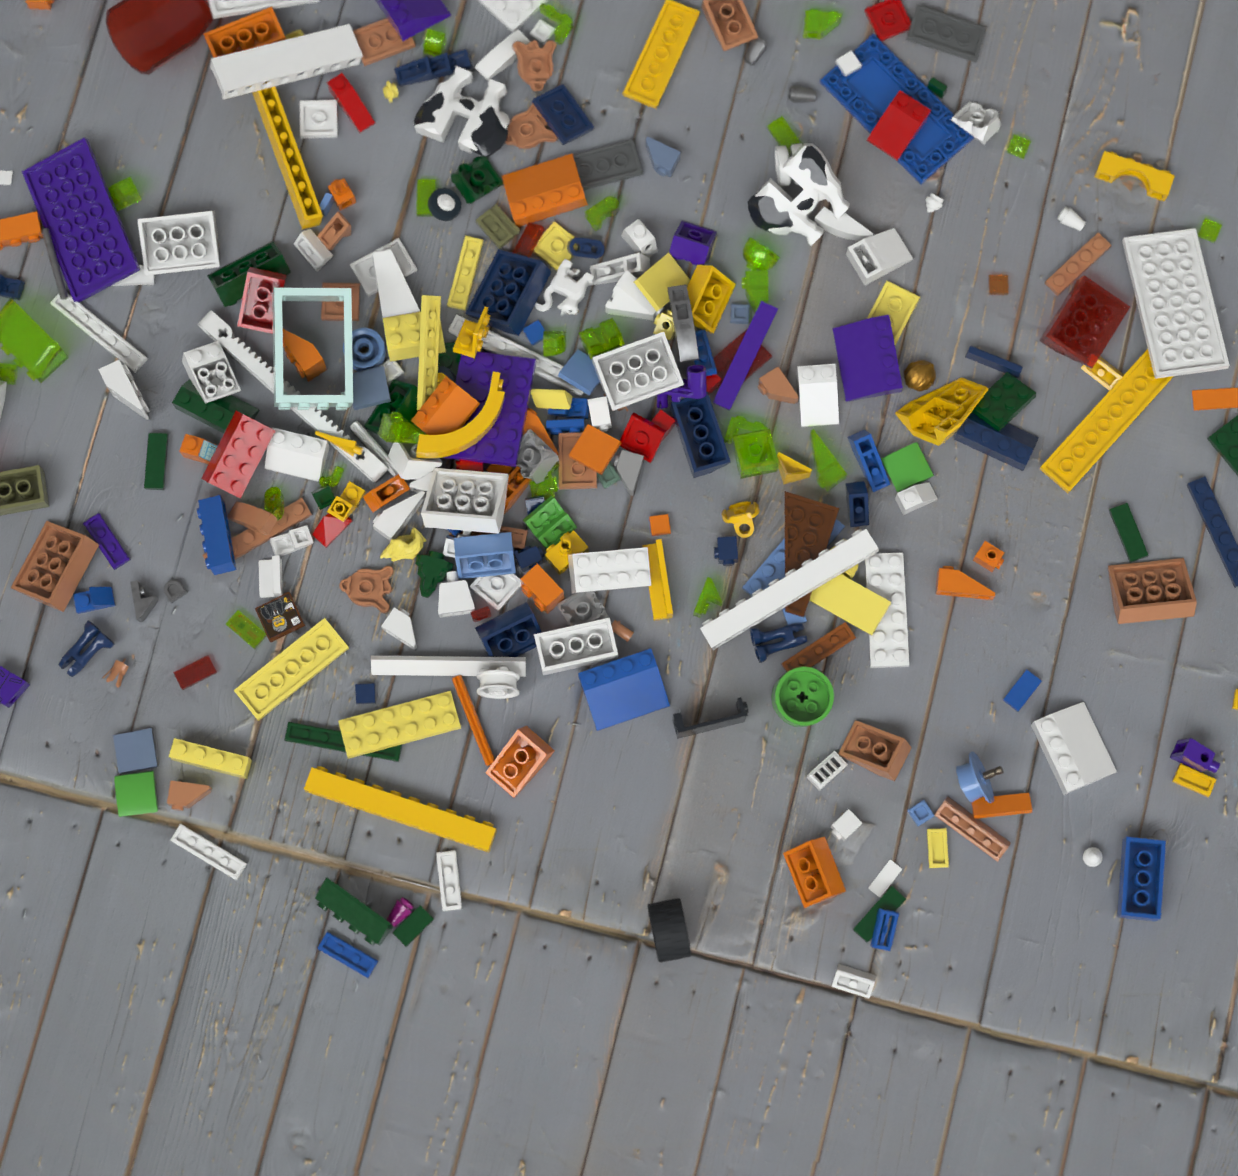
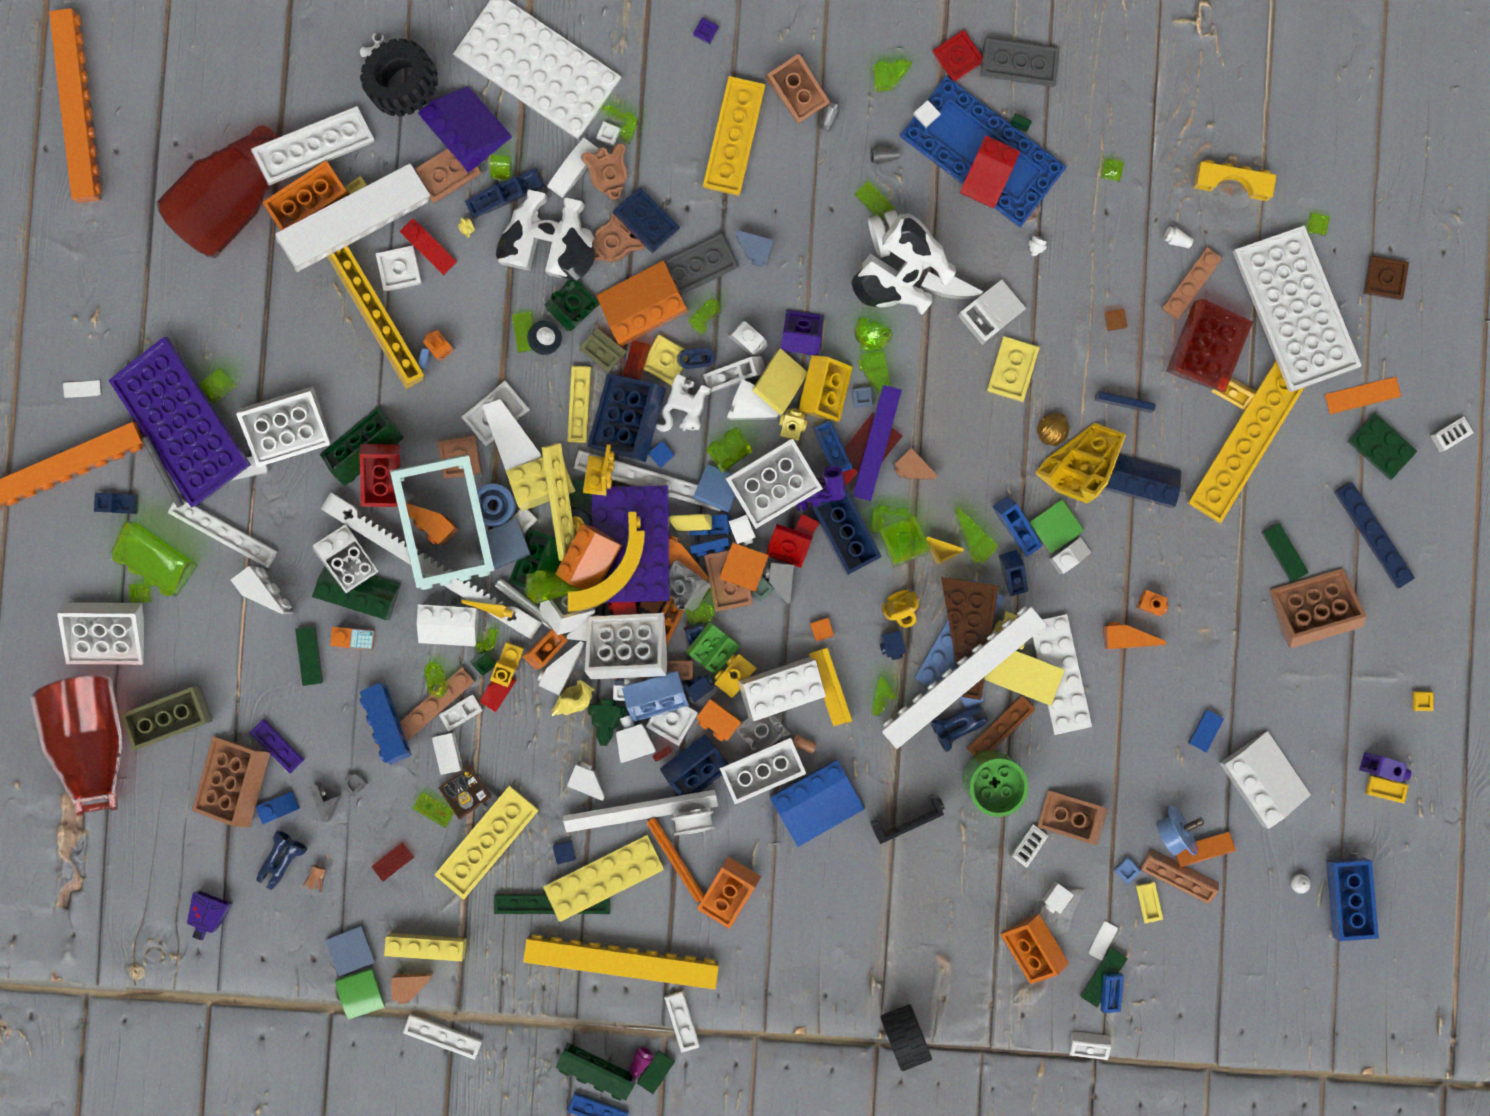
camera: 15 degrees left, 10 degrees up
brick [201,411,275,499] -> none
nougat slope [227,502,278,535] -> none
white slope [294,229,333,271] -> none
nougat slope [317,211,351,251] -> none
nougat tile [339,566,394,614] -> none
clear neon green brick [543,331,566,356] -> none
flat silver slope [668,285,699,363] -> none
white slope [796,364,839,427] -> none
dark purple slope [832,315,903,402] -> none
white slope [952,101,1001,145] -> none
dark green plate [972,372,1036,431] -> none

